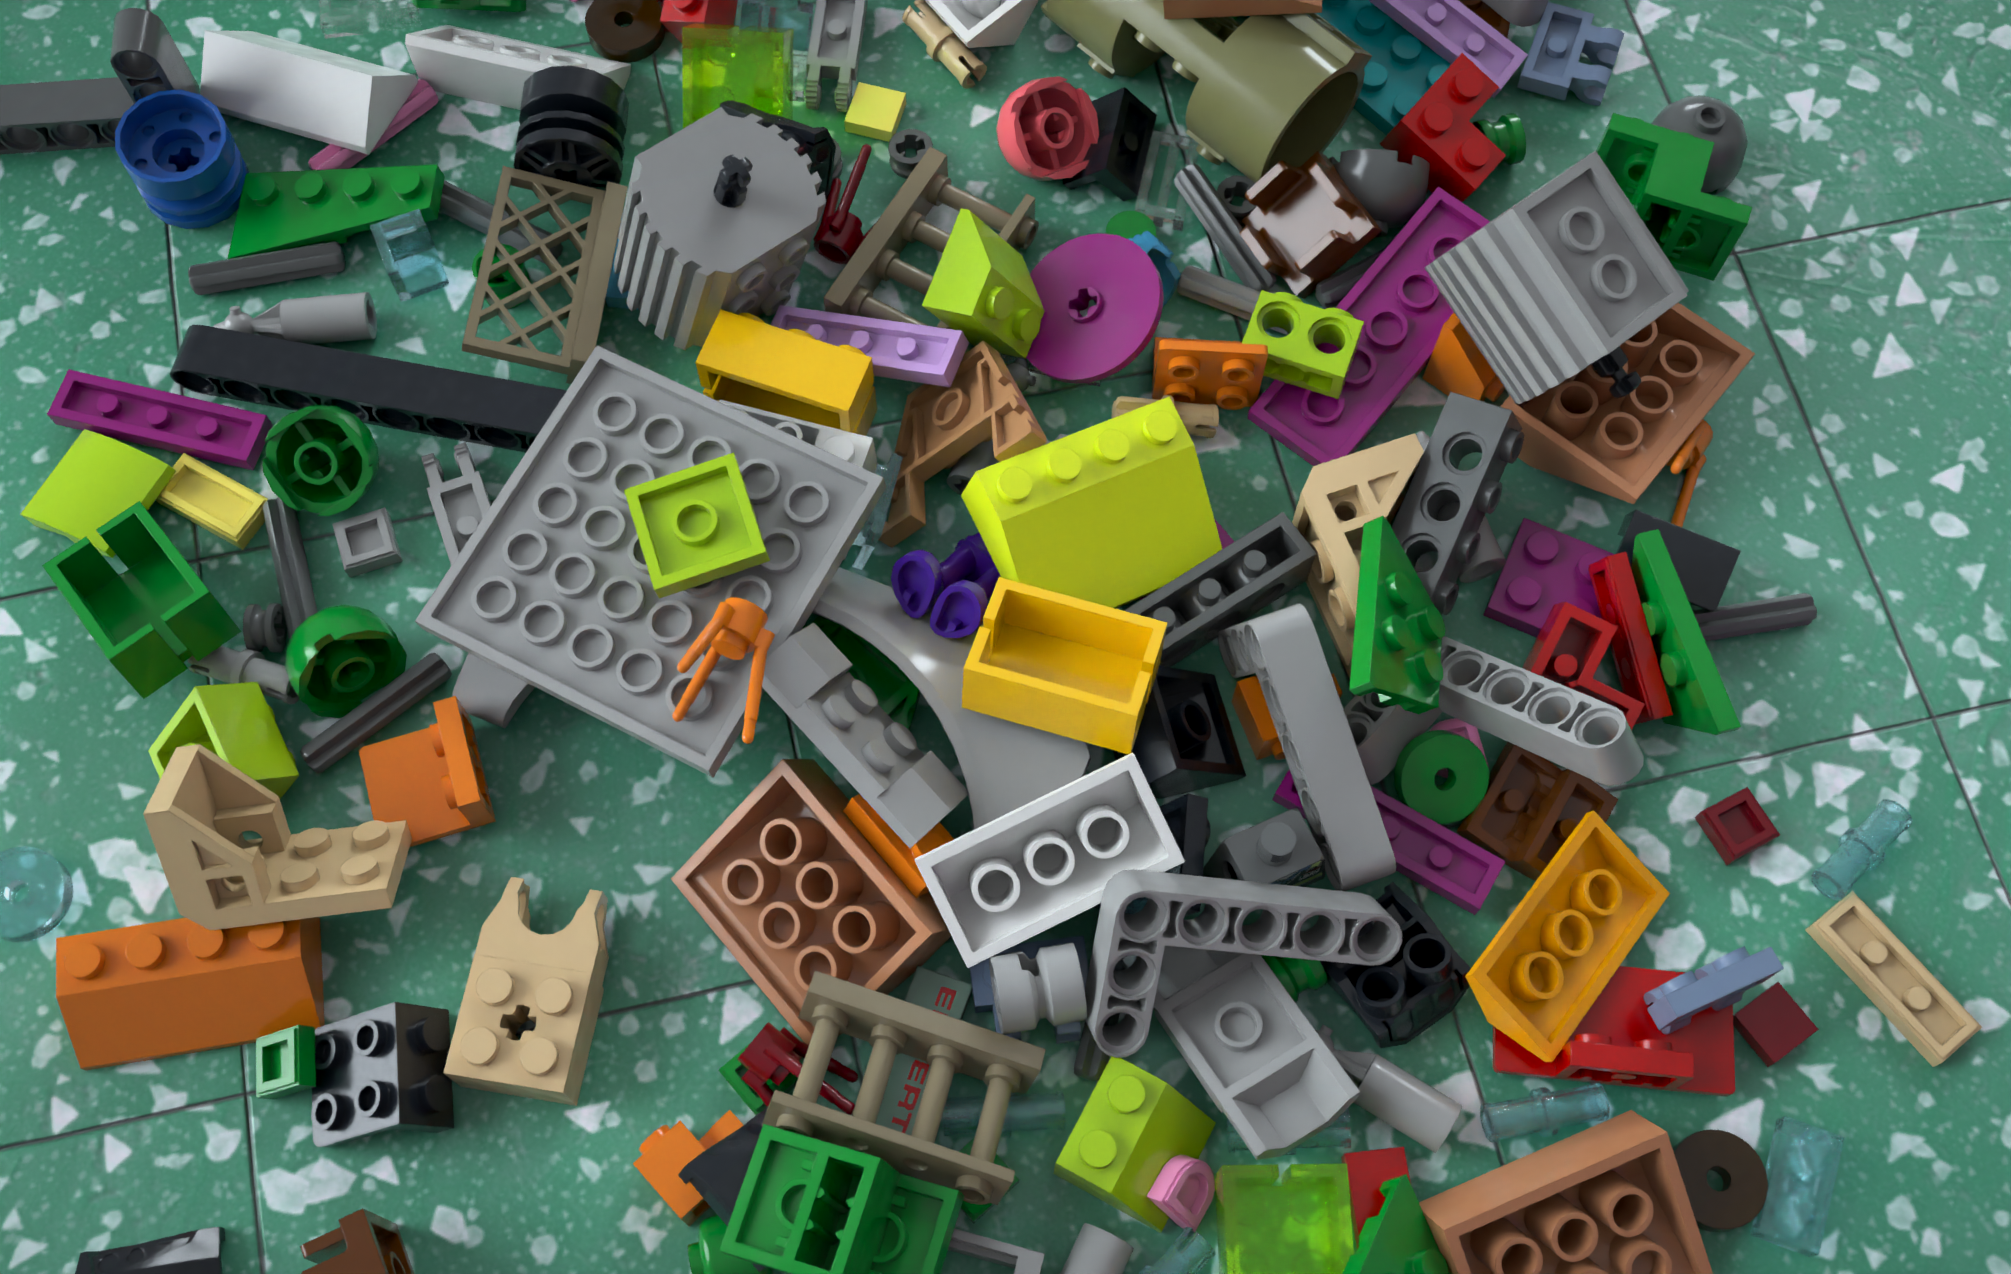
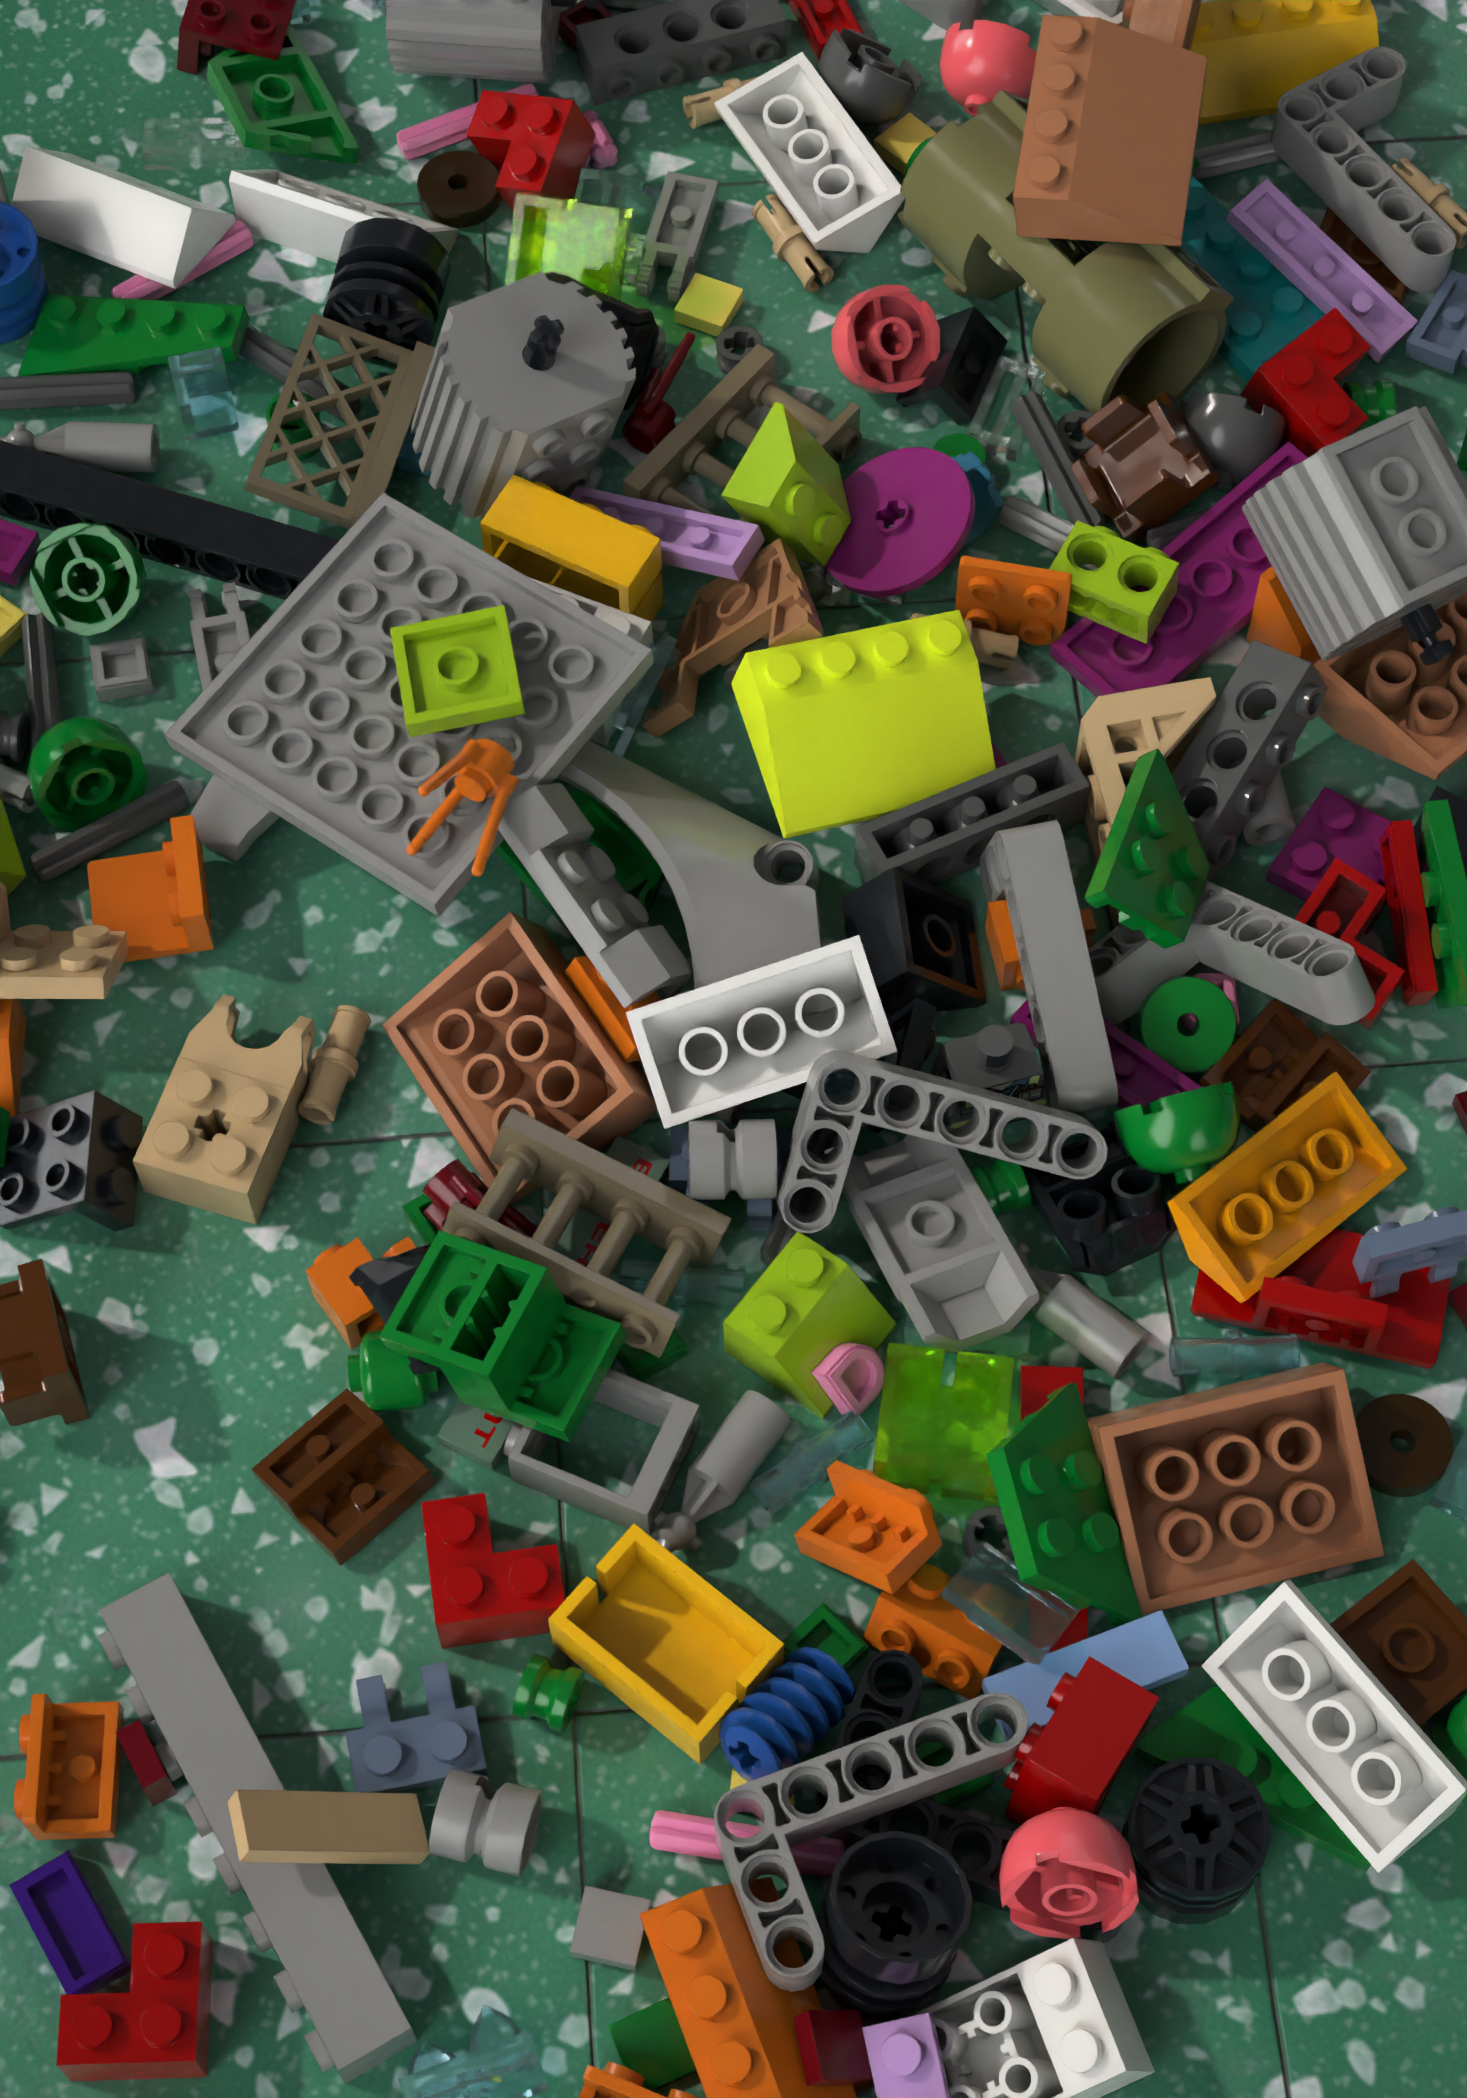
camera: 10 degrees right, 5 degrees down
dark purple piece [891,532,1001,638] -> none
yellow piece [962,577,1167,754] -> none
none -> tan pin [298,1005,371,1125]
none -> green cylinder [1113,1081,1241,1184]

